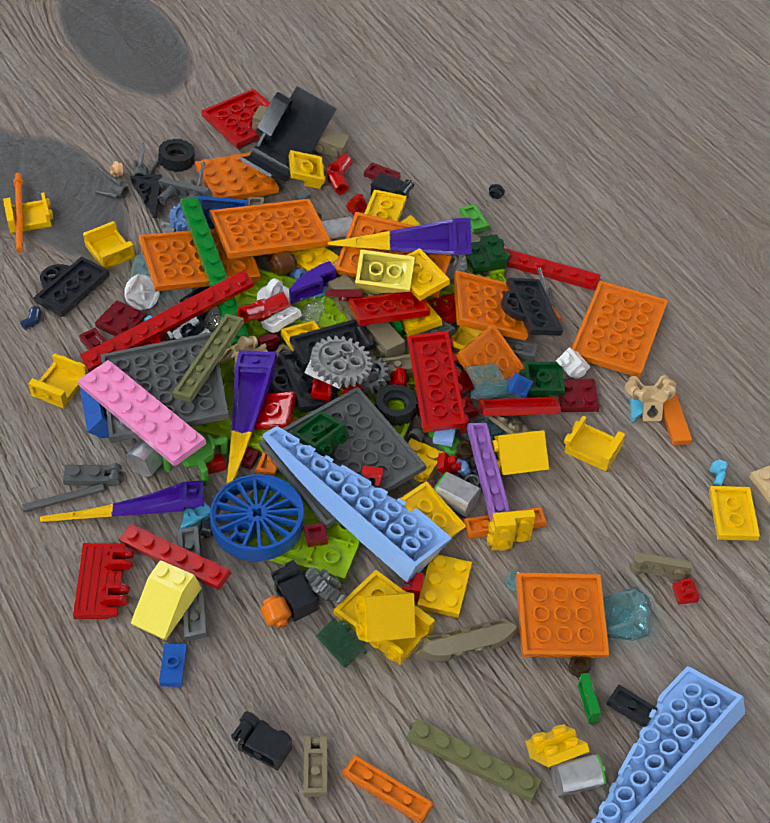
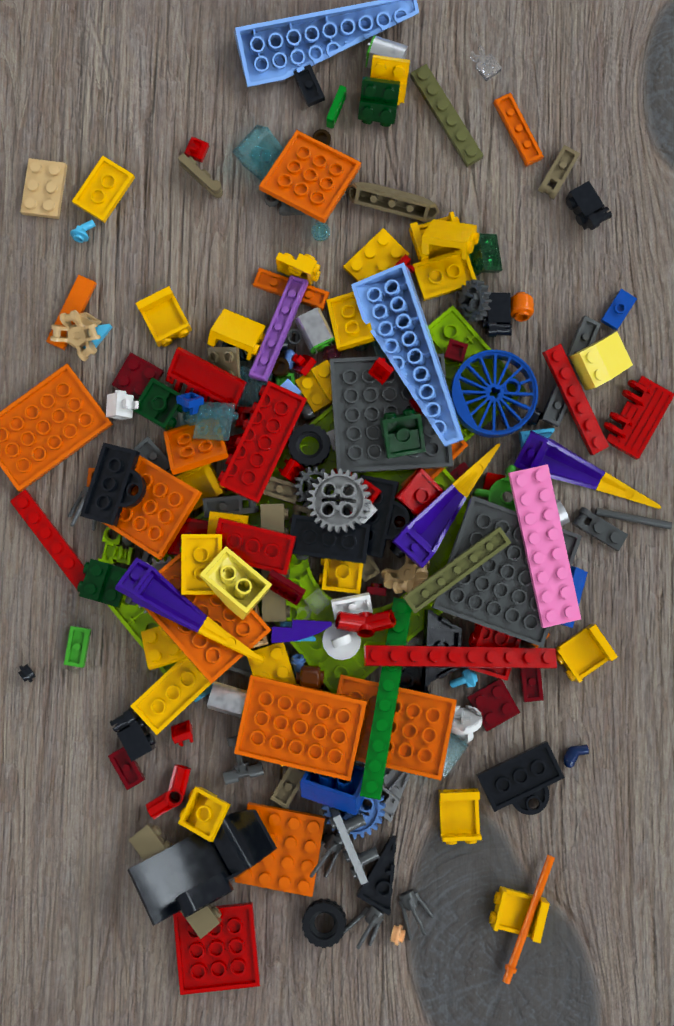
camera: 150 degrees left, 35 degrees up
none -> dark green plate [358,76,400,127]

